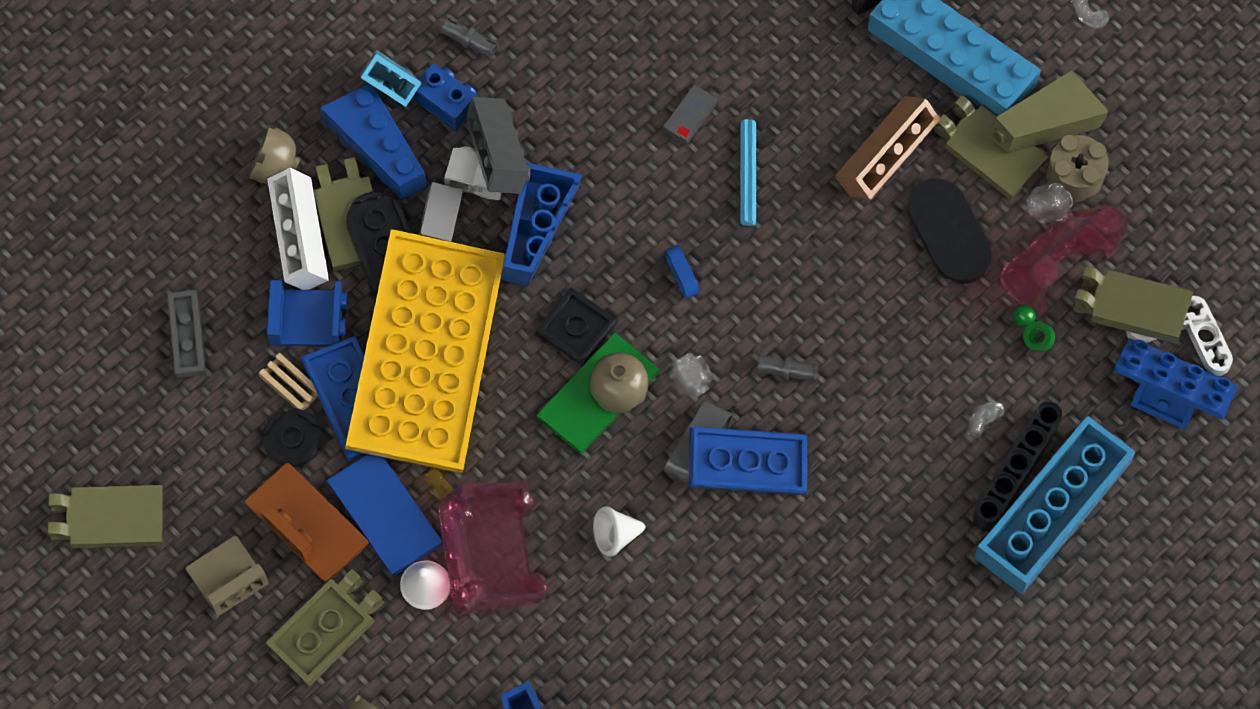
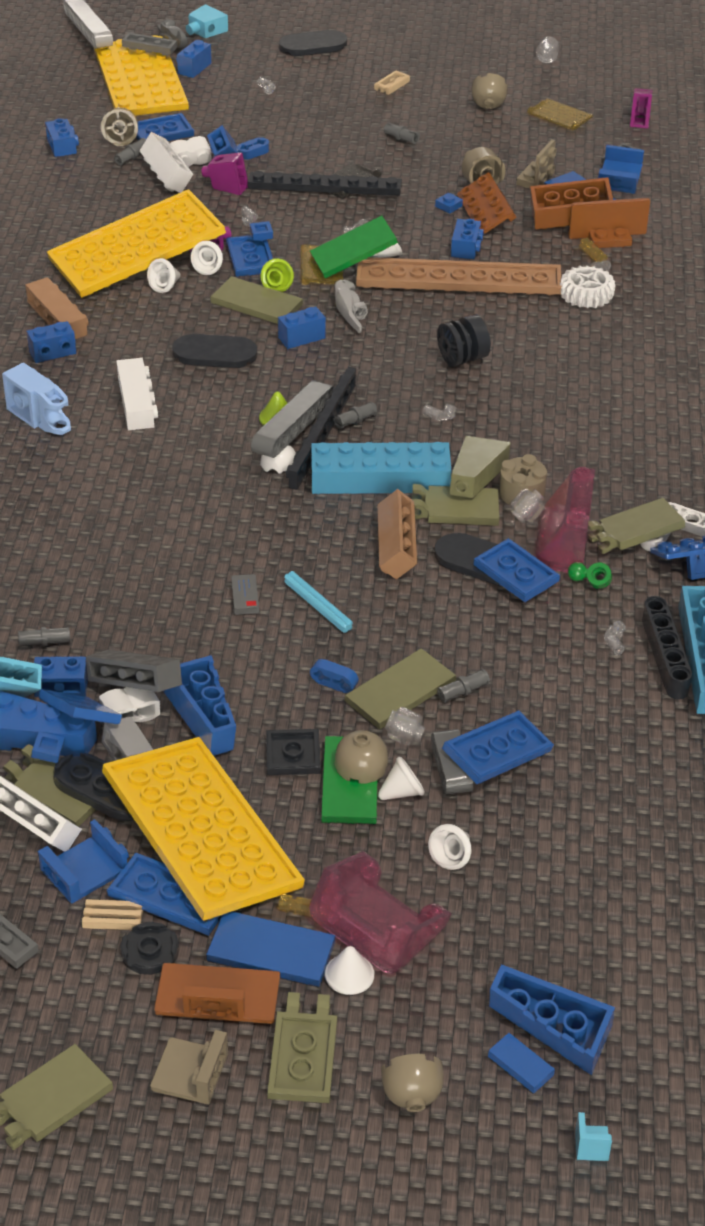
camera: 40 degrees left, 25 degrees down
none -> blue plate [31,732,65,763]
none -> blue tile [39,689,122,724]
none -> olive tile [345,648,456,730]
none -> white hat [378,757,425,800]
none -> blue tile [474,538,560,602]

